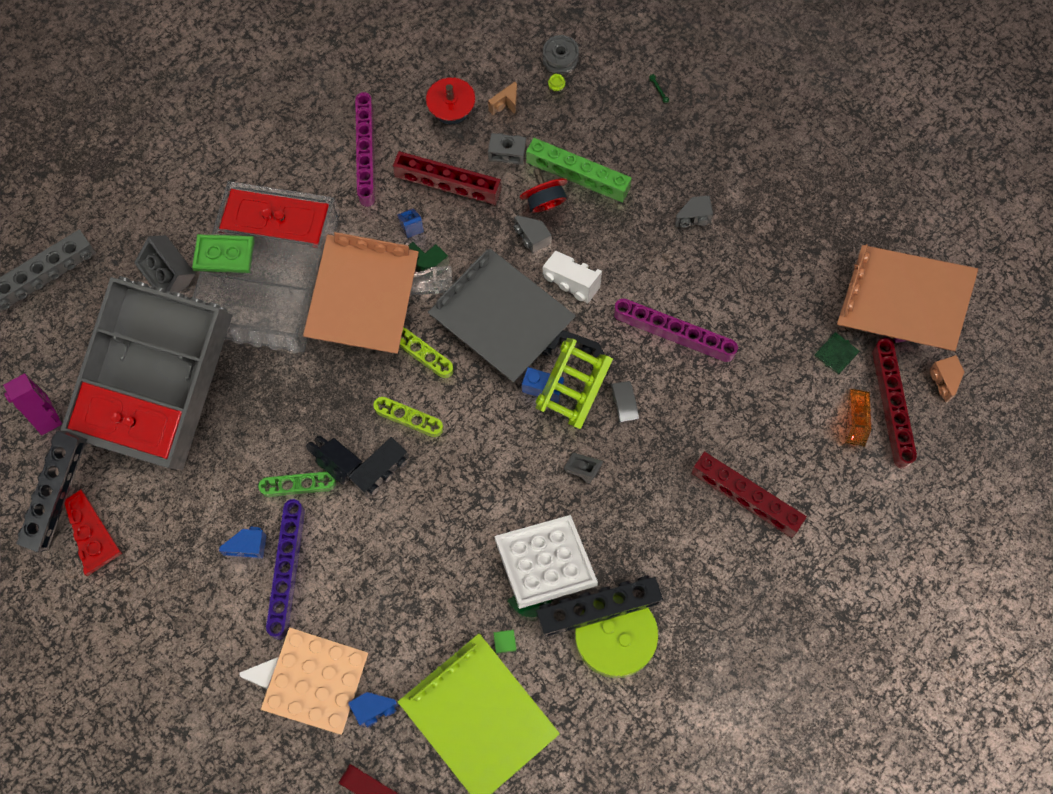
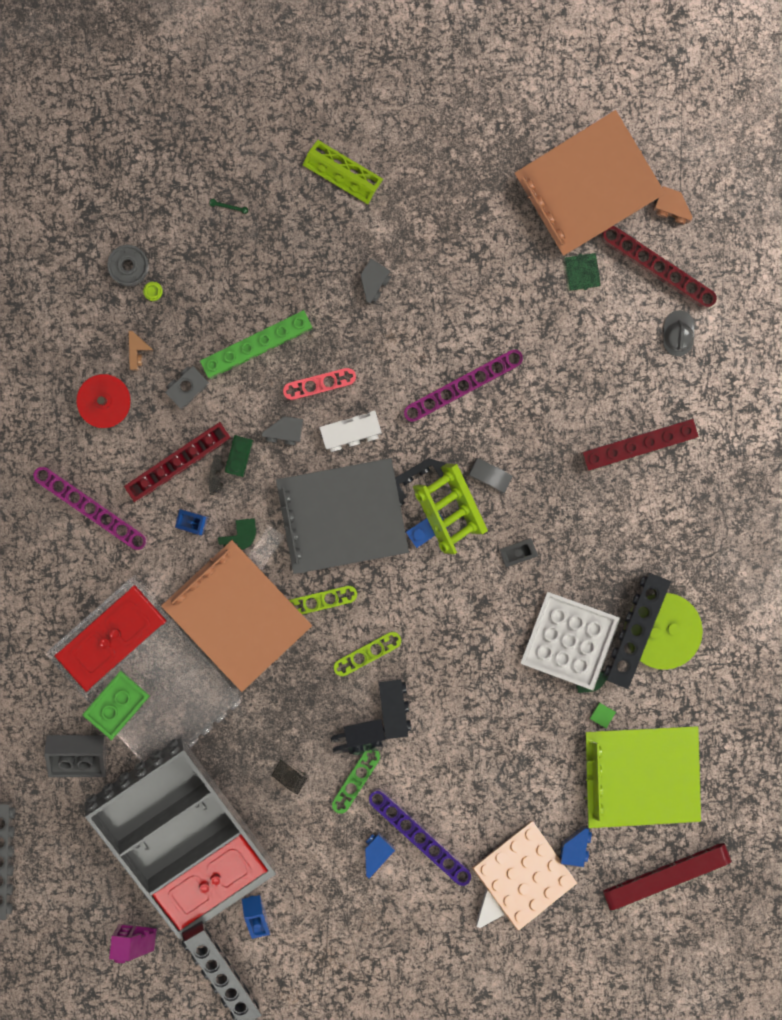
camera: 50 degrees left, 20 degrees up
red wing [65,490,122,577] -> none
piece [519,169,568,213] -> none
clear orange slope [845,389,872,447] -> none
none -> clear smoke slope [209,454,225,496]
none -> dark green brick [225,435,254,477]
none -> blue slope [242,895,270,939]
none -> clear smoke slope [271,759,307,795]
none -> coral beam [283,368,356,400]
none -> lime fence [303,140,383,204]
none -> dark grey piece [663,310,695,356]

